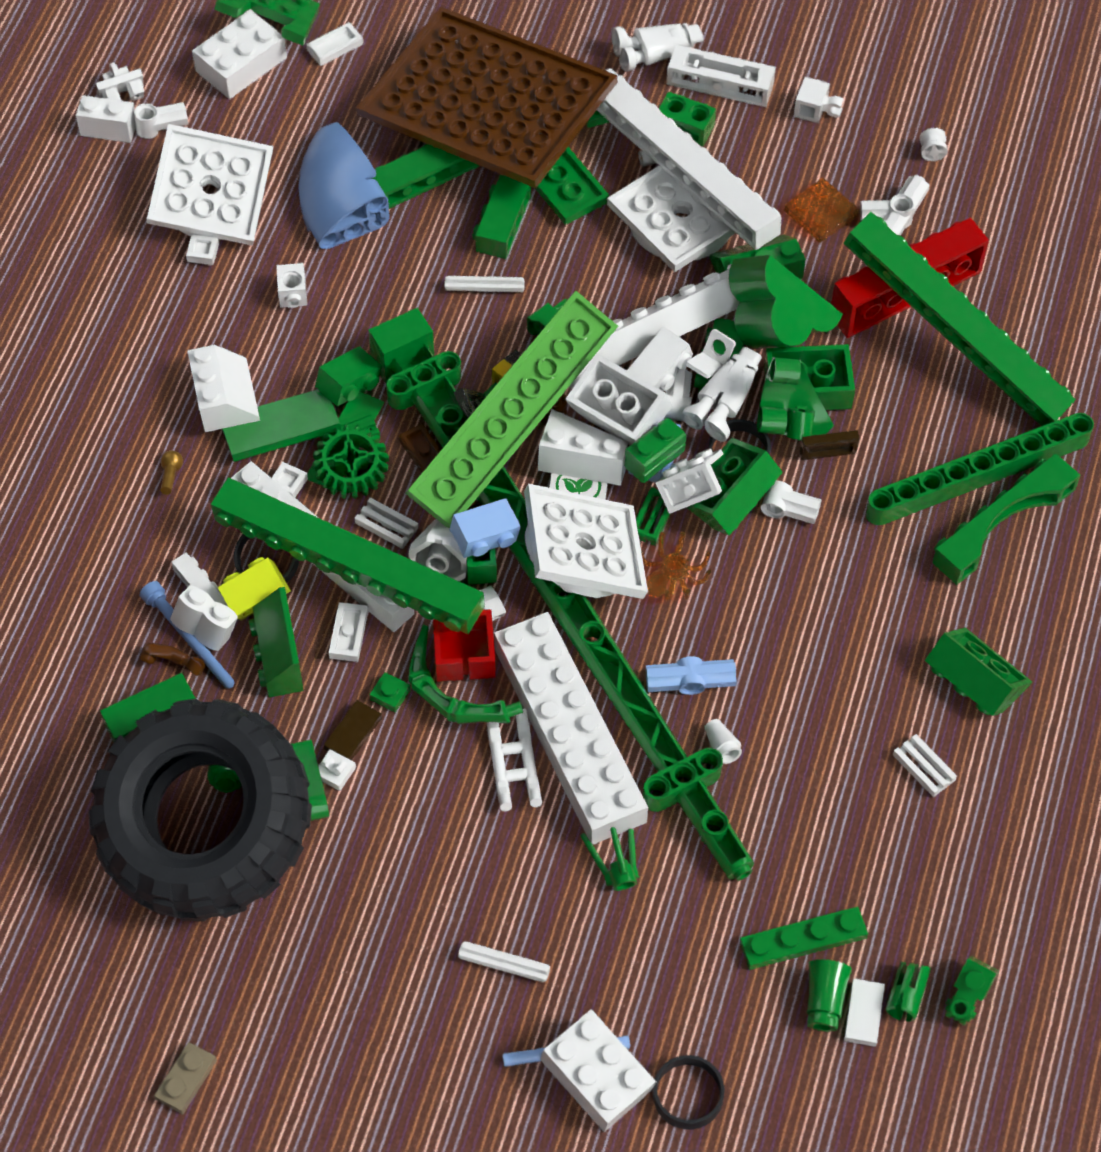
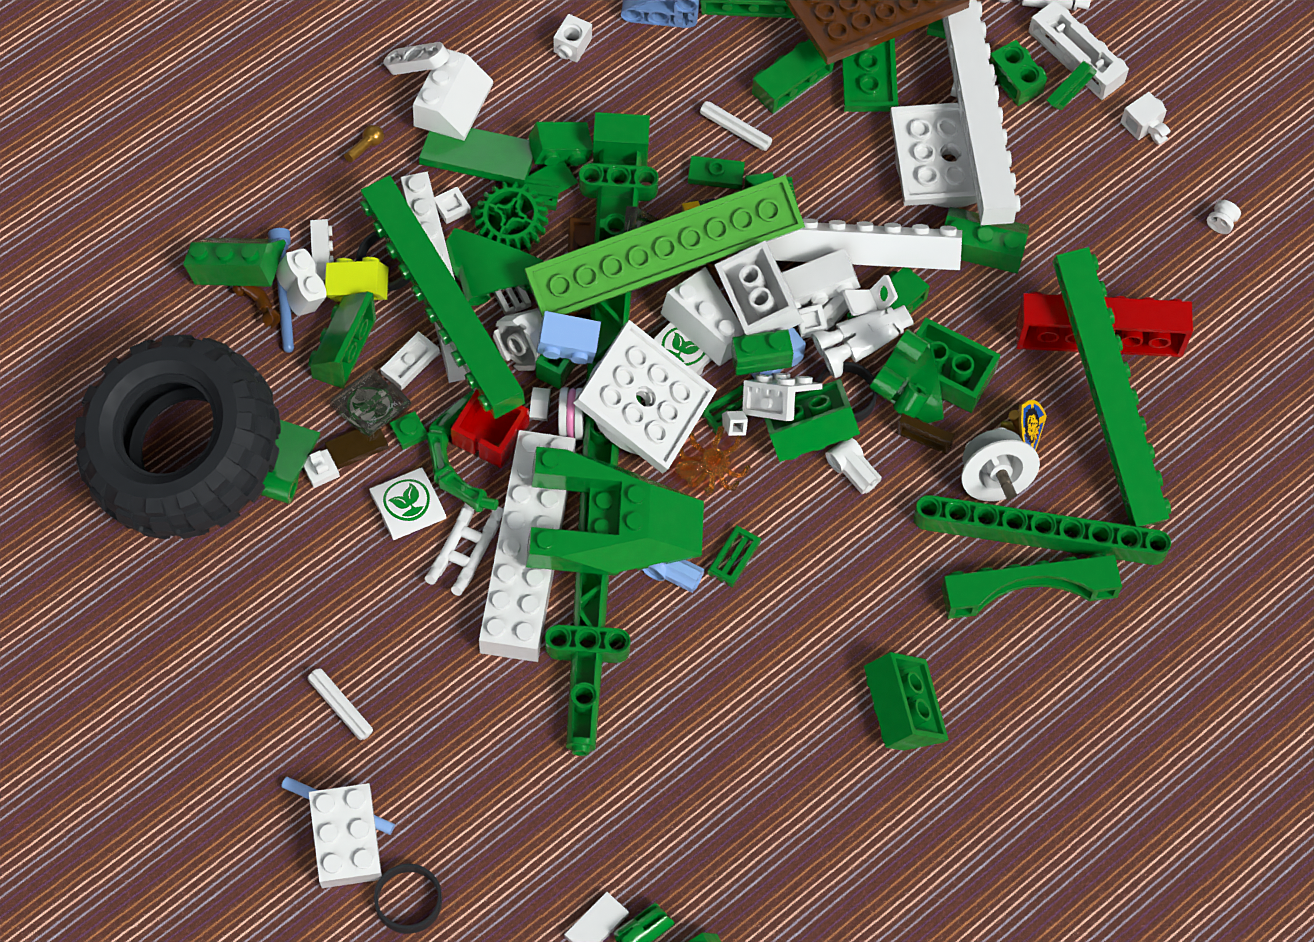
camera: 30 degrees right, 5 degrees up
green brick [100,673,195,742] -> none
dark tan plate [154,1042,217,1115] -> none
green plant [580,827,639,891] -> none
white cone [705,719,742,764] -> none
green brick [729,255,843,349] -> none
green plate [740,906,868,970] -> none
clear orange plate [784,178,860,243] -> none
green plant [807,959,852,1032] -> none
white piece [860,175,929,236] -> none
white tile [893,734,957,797] -> none
none -> green slope [183,238,286,287]
none -> clear smoke slope [330,368,412,436]
none -> slope [369,468,446,540]
none -> white beam [384,42,450,75]
none -> green panel [445,228,544,306]
none -> green wedge [526,447,704,575]
none -> white head [558,387,584,440]
none -> green plate [688,156,745,190]
none -> green tile [708,525,761,588]
none -> white piece [722,411,748,436]
none -> white tile [798,304,828,339]
none -> white piece [961,428,1040,501]
none -> shield [1000,400,1047,451]
none -> green tile [1047,61,1097,110]

